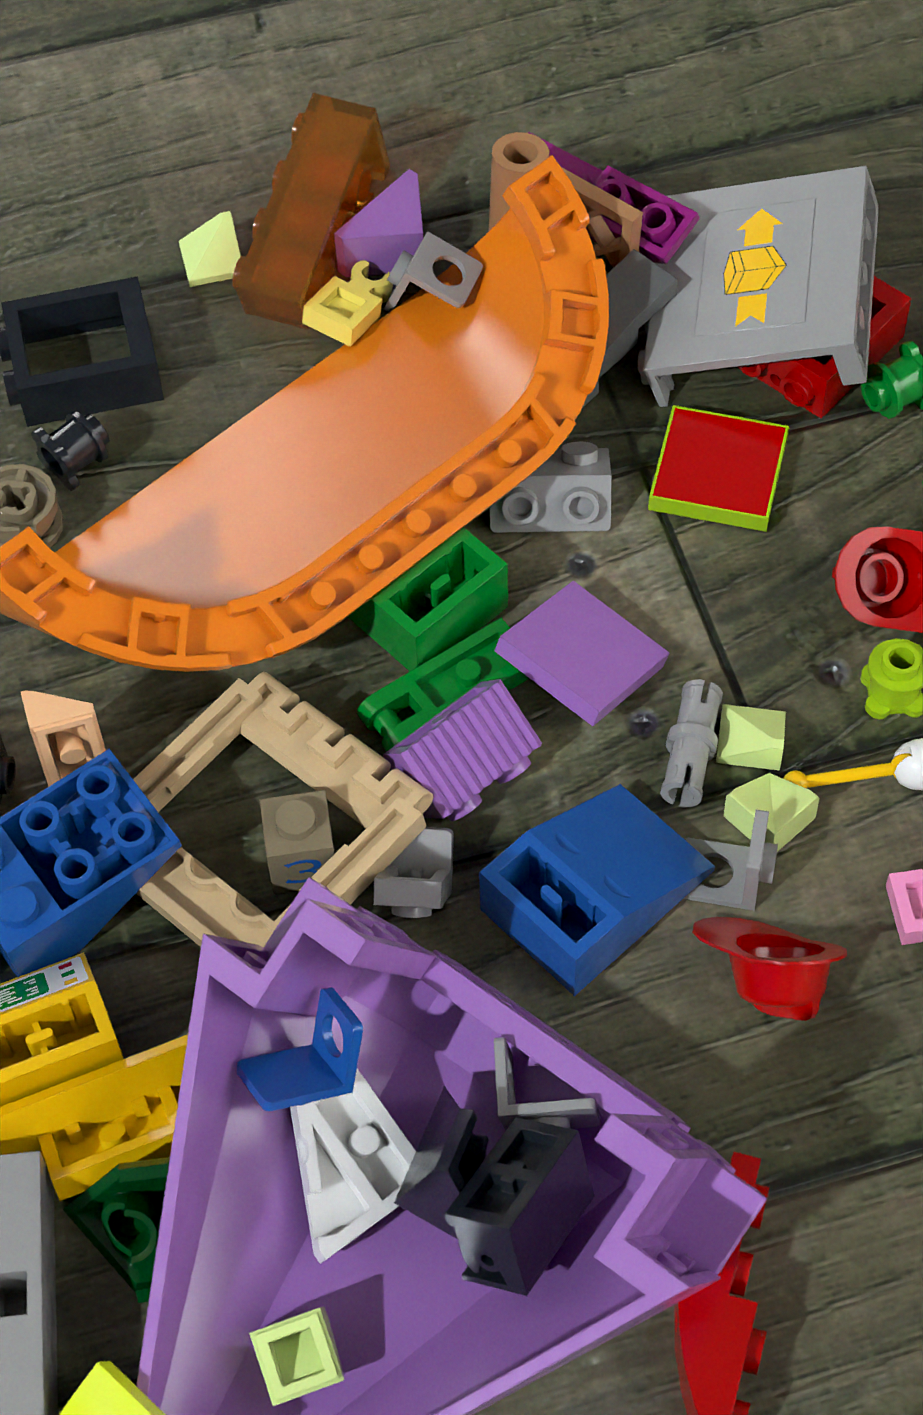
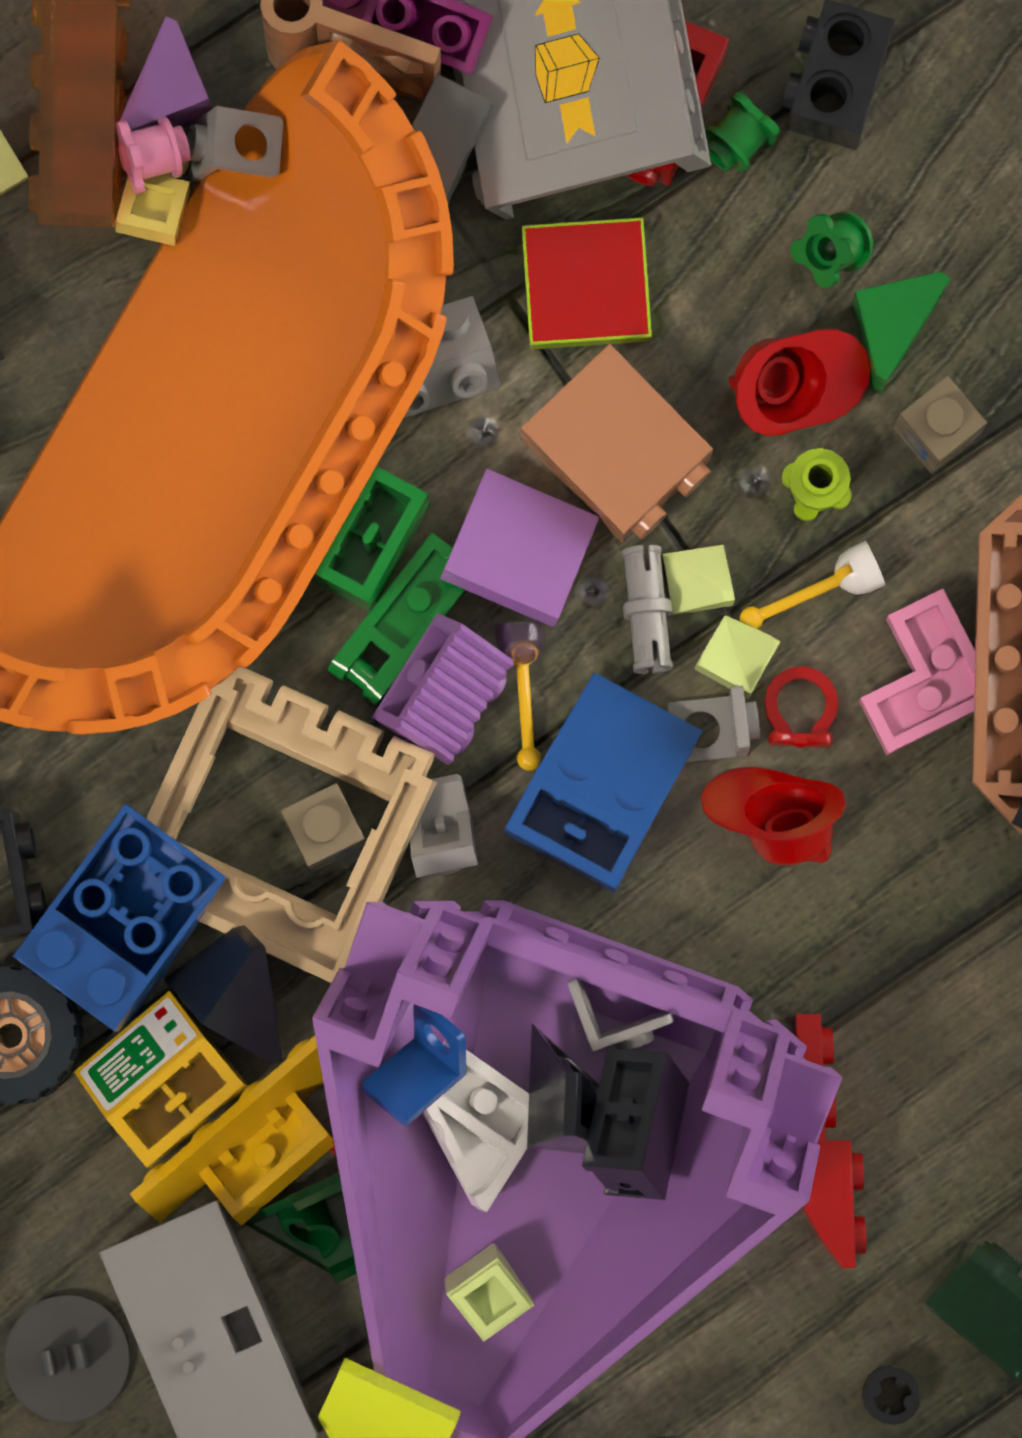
camera: 15 degrees left, 25 degrees up
light nougat slope [21,690,106,786] -> none
none -> bright pink brick [116,116,191,194]
none -> black slope [164,925,283,1064]
none -> hinge [495,621,545,771]
none -> nougat brick [521,344,713,544]
none -> red piece [764,666,839,748]

